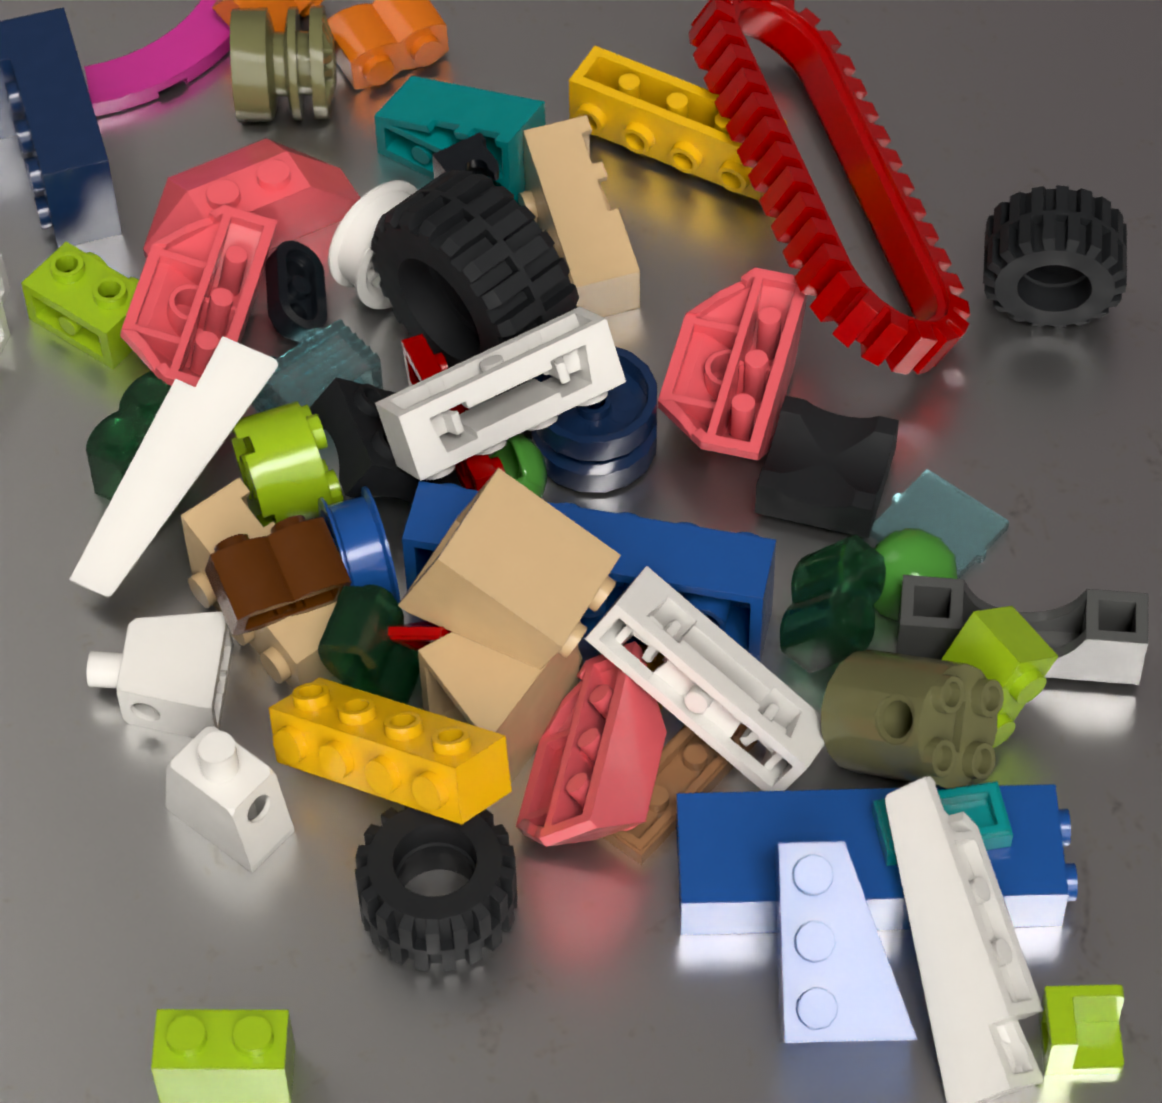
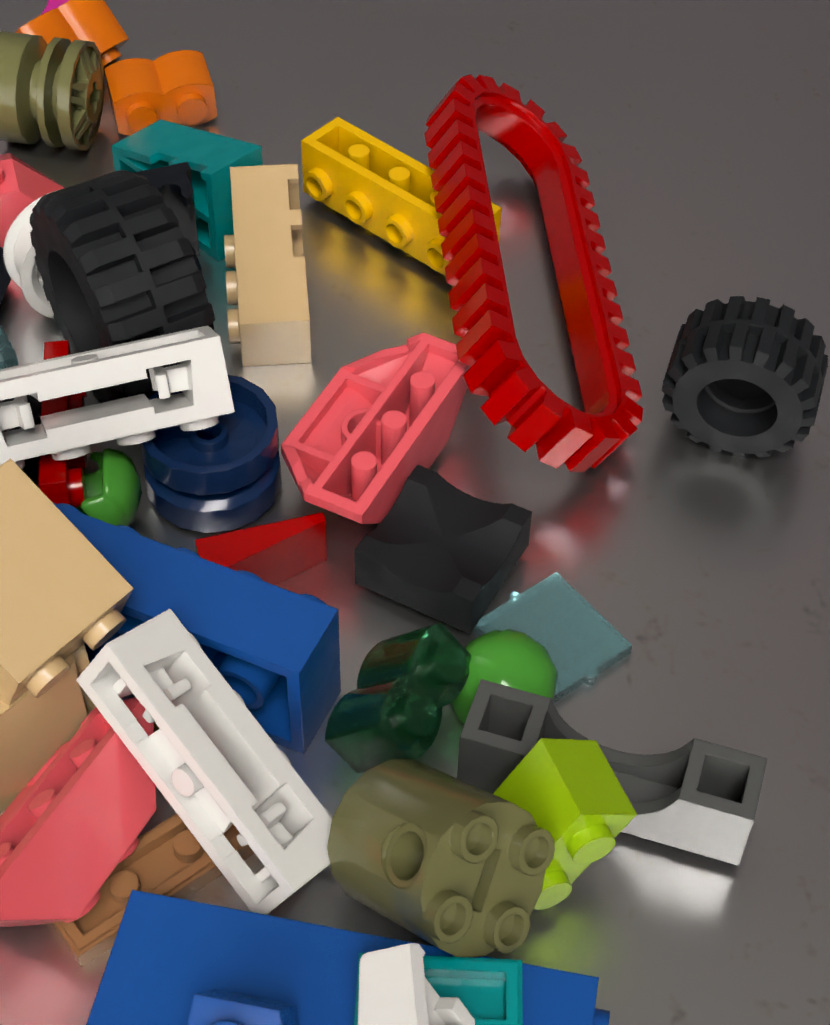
camera: 10 degrees right, 5 degrees down
none -> red slope [195,513,327,586]

